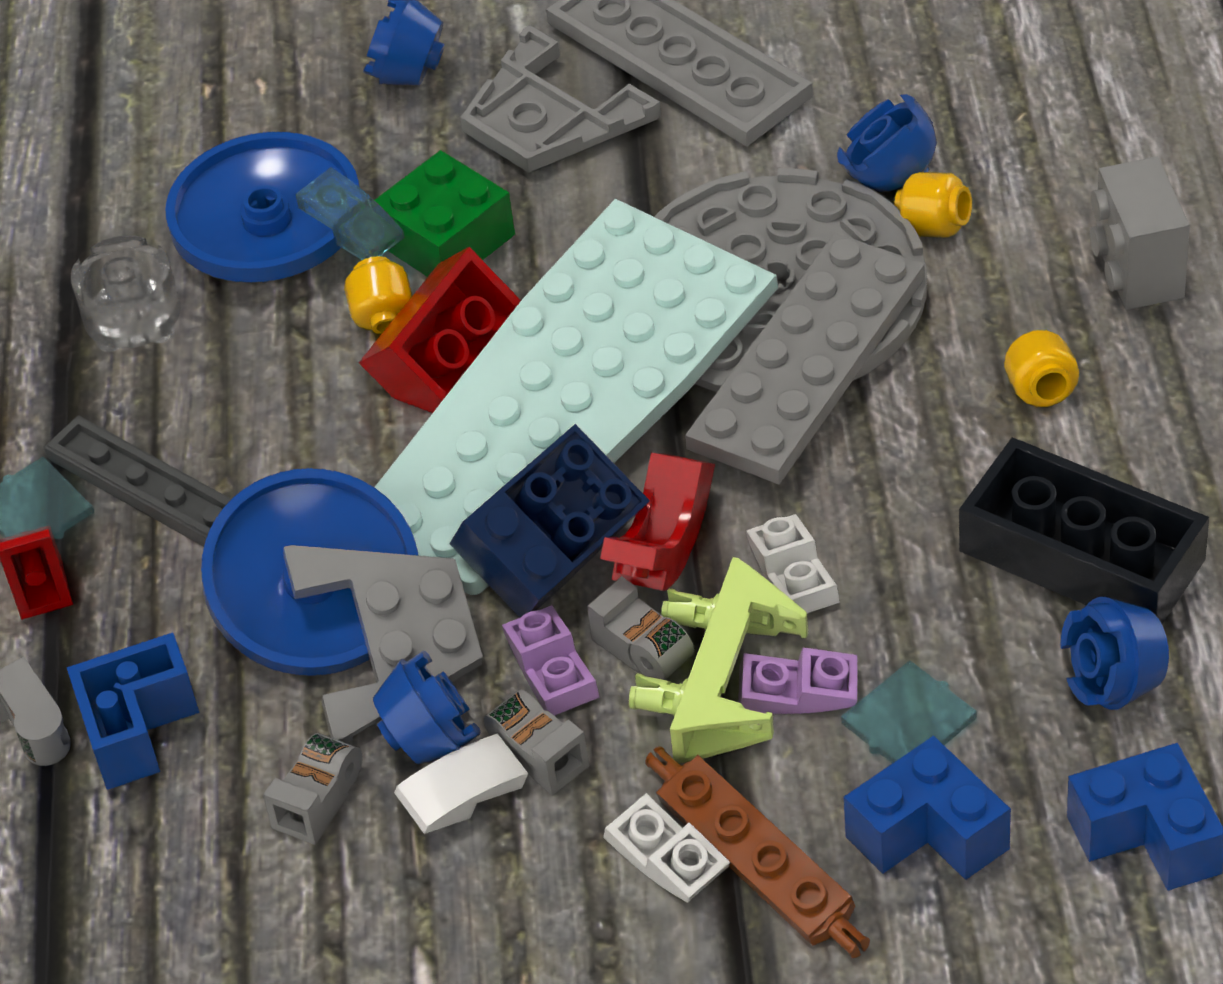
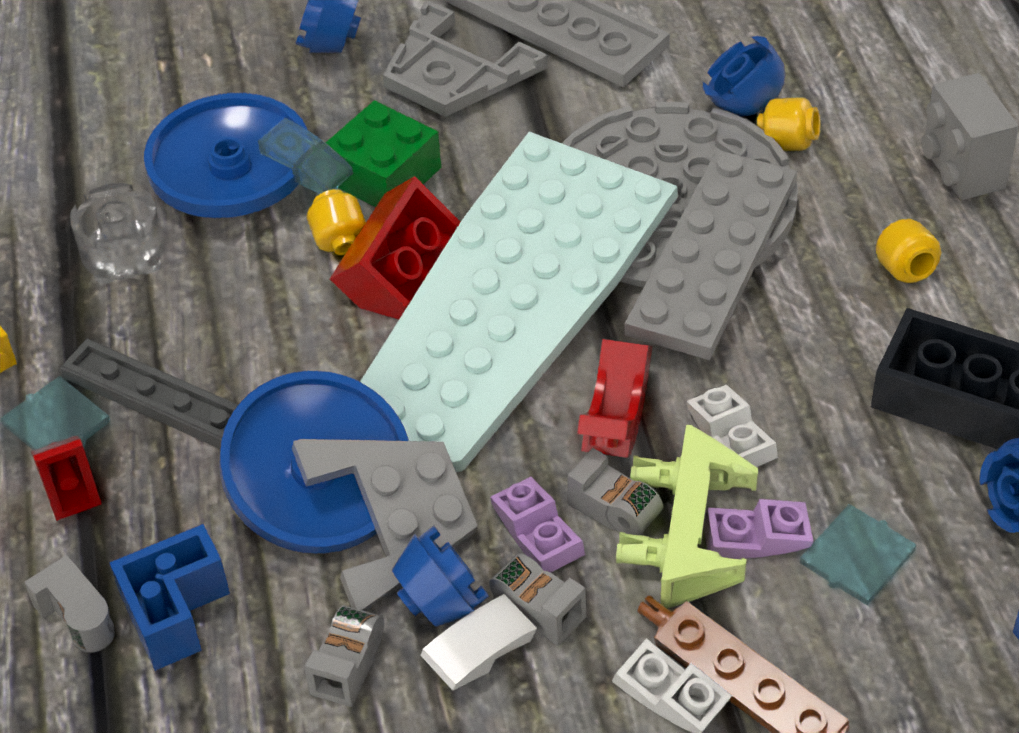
camera: 10 degrees left, 0 degrees up
dark blue slope [449,424,650,617] -> none
blue brick [844,735,1011,880] -> none

